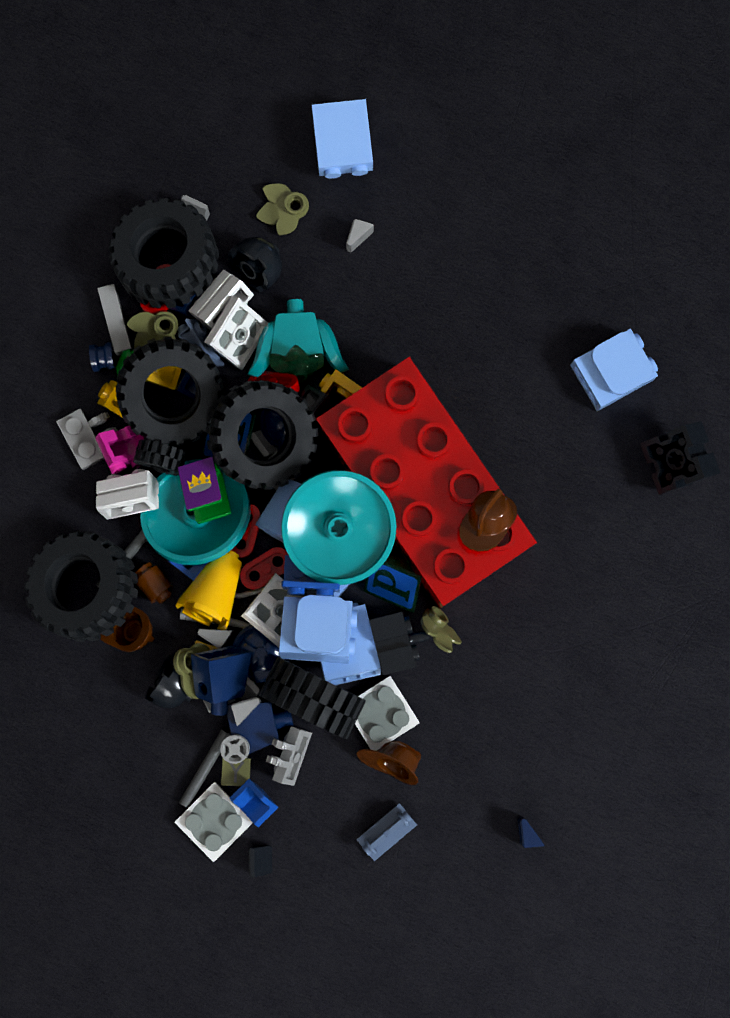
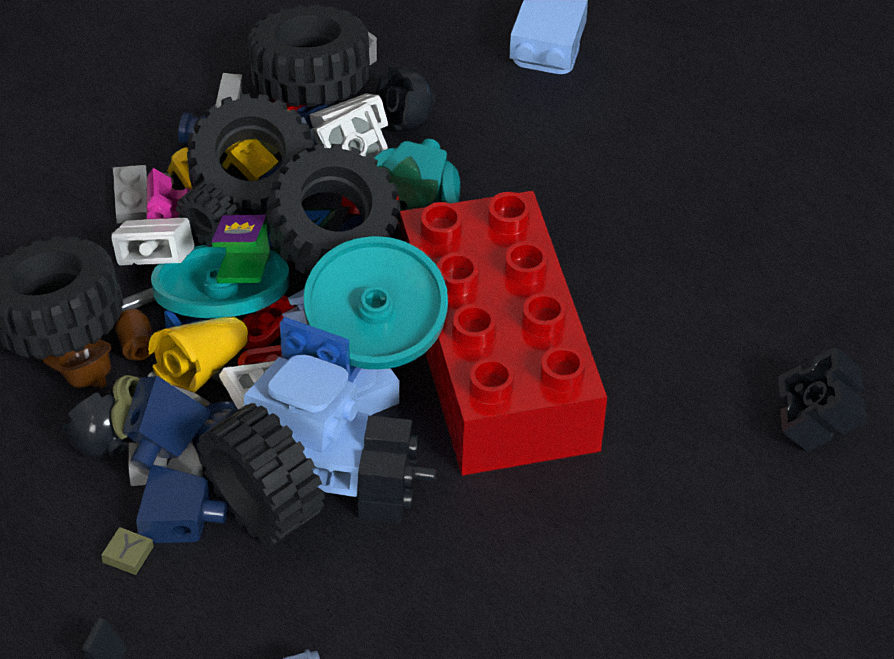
camera: 25 degrees right, 35 degrees down
light grey piece [175,782,253,862] -> none
dark grey bar [179,729,231,808] -> none
light grey wheel [220,734,250,764] -> none
blue panel [230,779,279,827] -> none
light grey slope [231,697,261,726] -> none
olive plate [256,184,309,236] -> none
light grey hinge [266,726,312,786] -> none
light grey slope [346,219,374,252] -> none
light grey piece [355,676,420,751] -> none
reddish brown piece [356,741,421,785] -> none
piece [364,554,422,613] -> none
olive plate [421,606,462,653] -> none
reddish brown piece [459,489,517,552] -> none
light blue brick [570,329,658,411] -> none

